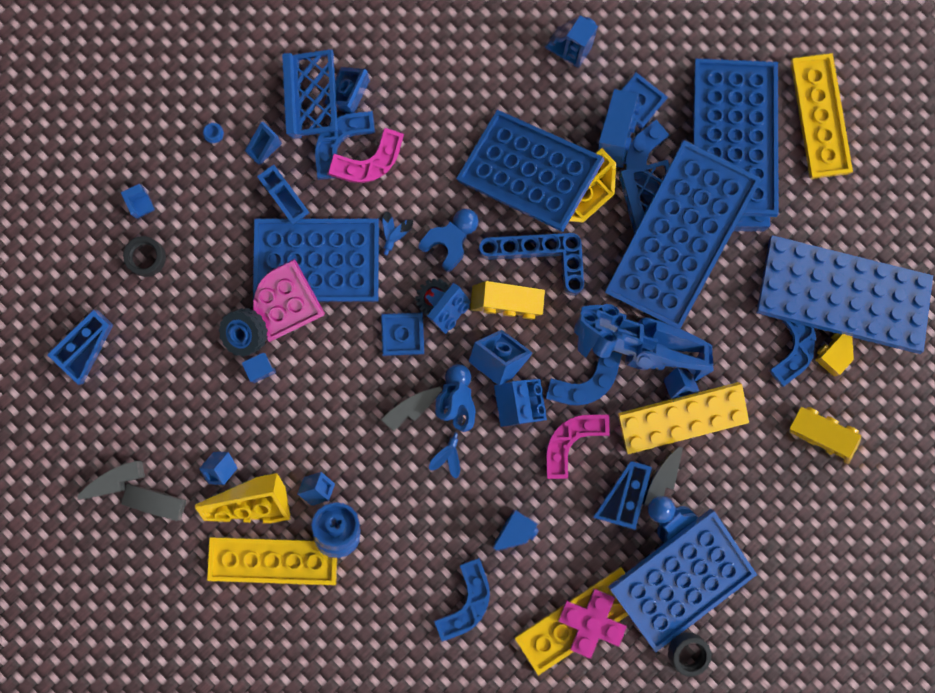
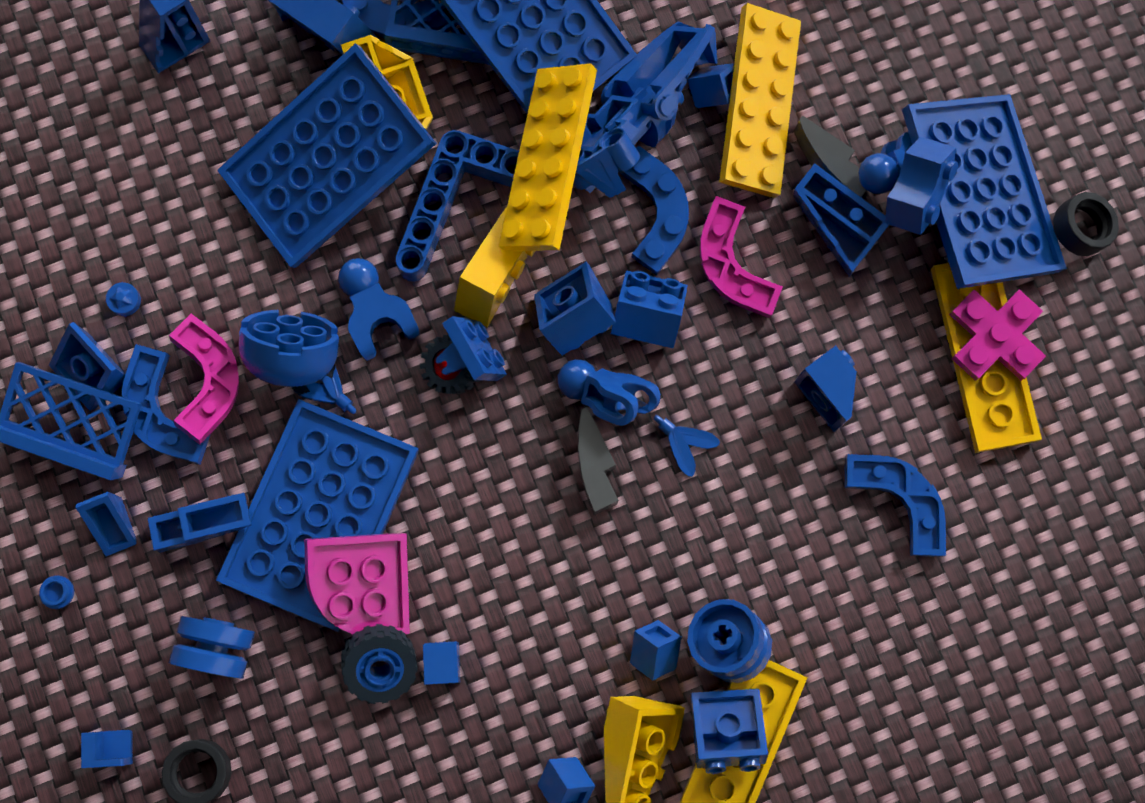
camera: 70 degrees left, 5 degrees down
blue tile [381,312,425,356] -> none
none -> blue tile [106,282,141,316]
none -> blue wheel [168,616,255,679]
none -> blue cylinder [239,310,339,387]
none -> yellow plate [498,63,597,251]
none -> blue plate [691,689,768,774]
none -> blue brick [885,137,958,235]

